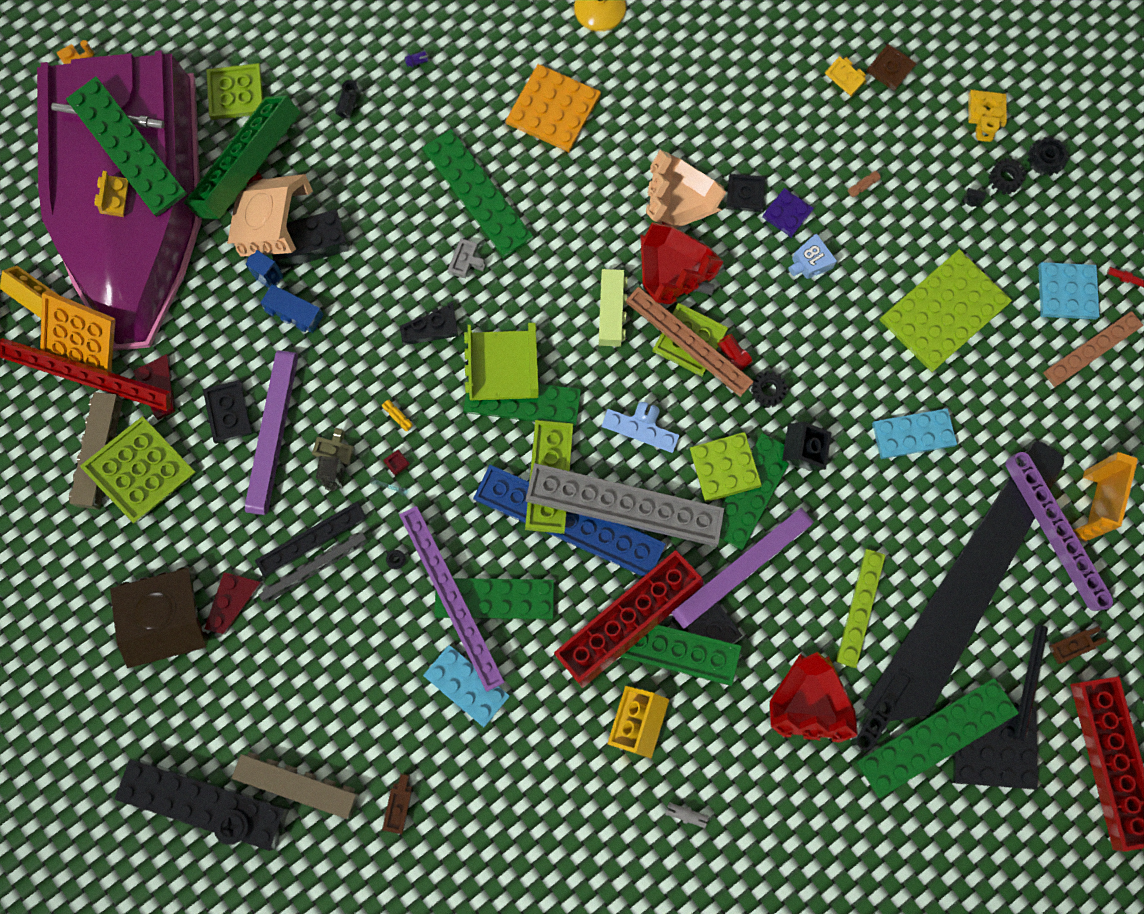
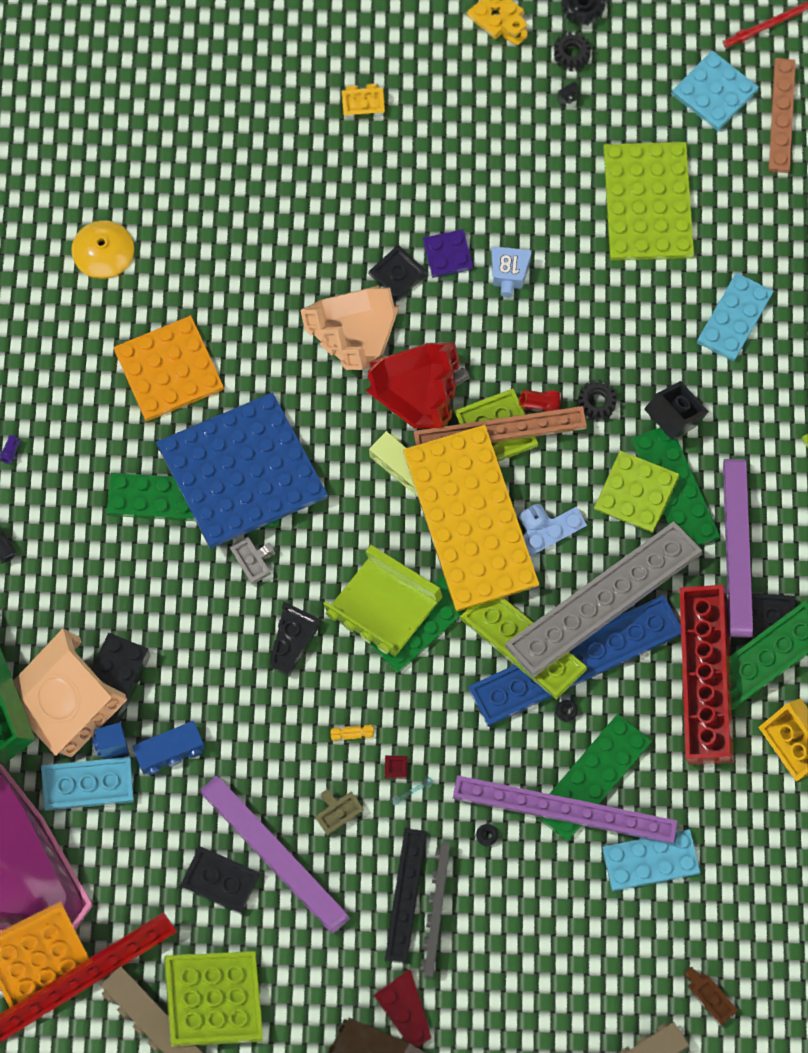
camera: 50 degrees left, 5 degrees down
dark red wing [133,354,175,420] -> none
clear smoke brick [316,456,346,491] -> none
nougat axle [848,171,881,197] -> none
reddish brown plate [866,44,917,91] -> none
none -> medium azure plate [41,757,134,811]
none -> blue plate [156,392,328,549]
none -> yellow plate [403,425,539,612]
none -> black plate [556,700,578,722]

